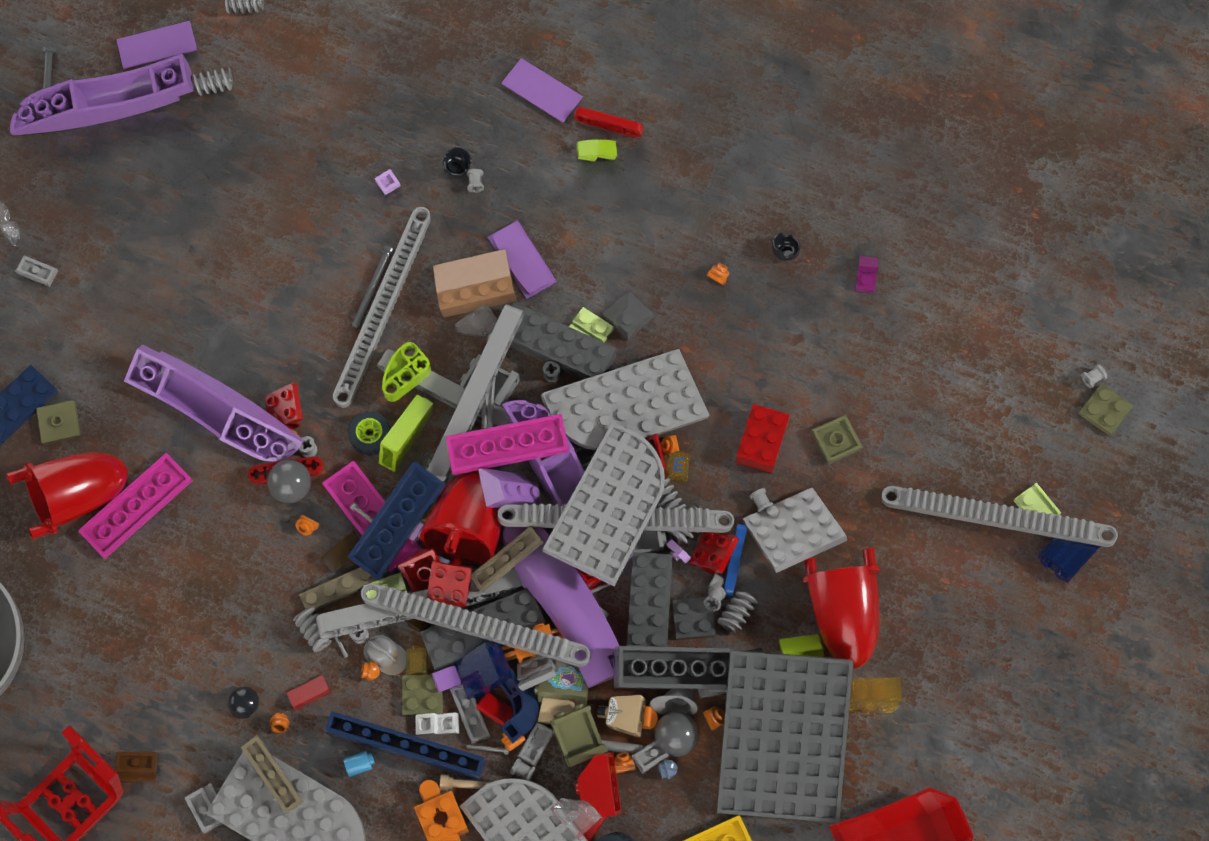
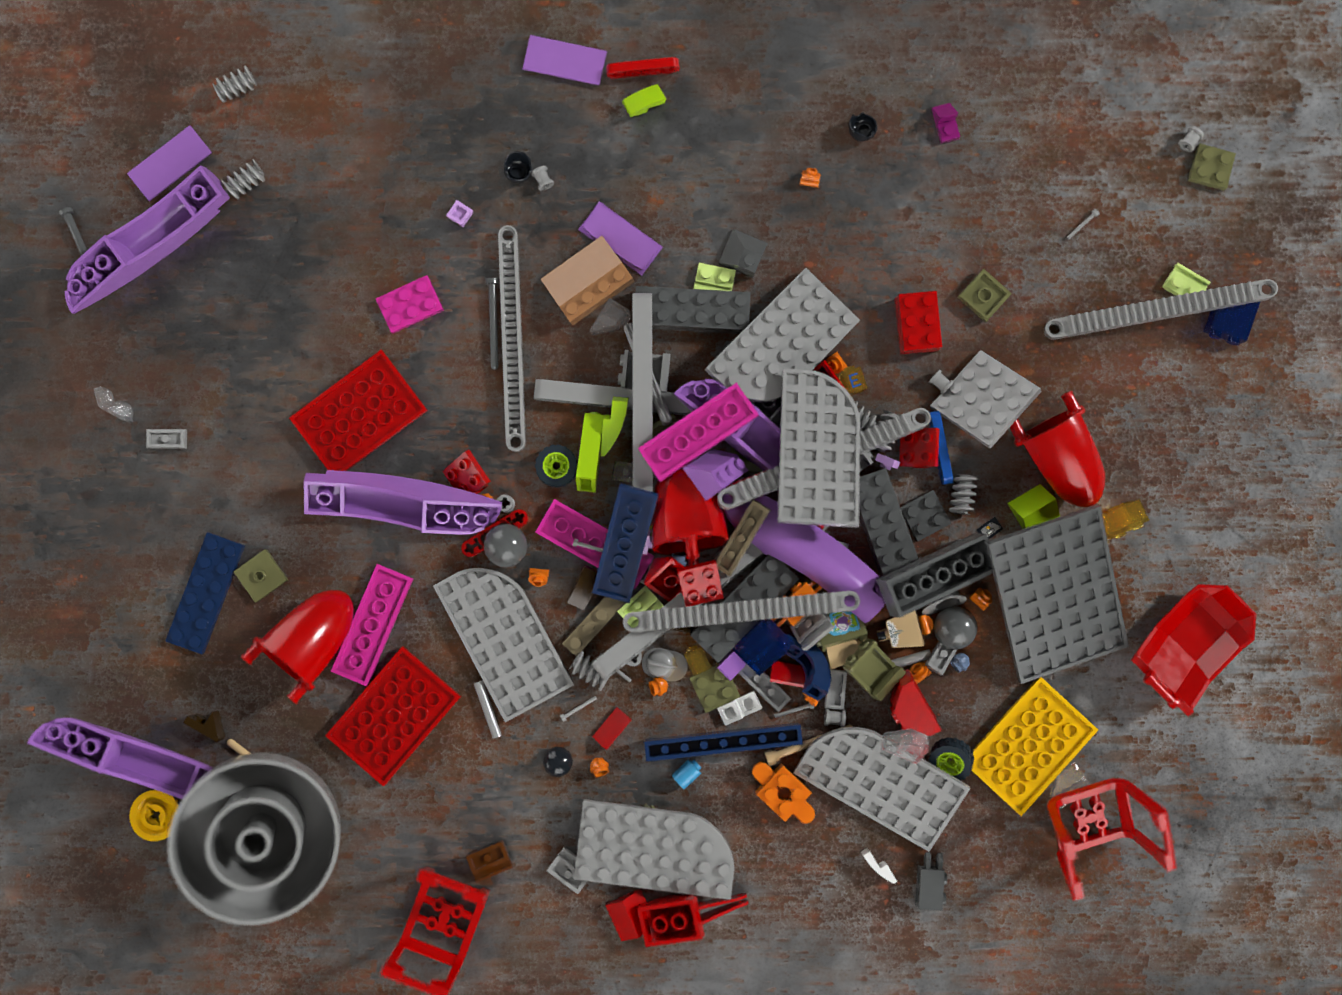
camera: 30 degrees left, 15 degrees up
dark tan plate [240,735,304,814] -> none
lime beam [382,342,431,402] -> none
dark grey bush [543,361,560,383] -> none
light grey connector [703,574,726,611] -> none
none -> red plate [289,349,428,471]
none -> red plate [325,646,462,787]
none -> dark pink plate [376,275,444,334]
none -> light grey plate [433,568,574,723]
none -> light grey piece [474,680,502,739]
none -> light grey piece [560,696,597,722]
none -> lime slope [601,396,629,456]
none -> light grey piece [1067,209,1100,240]

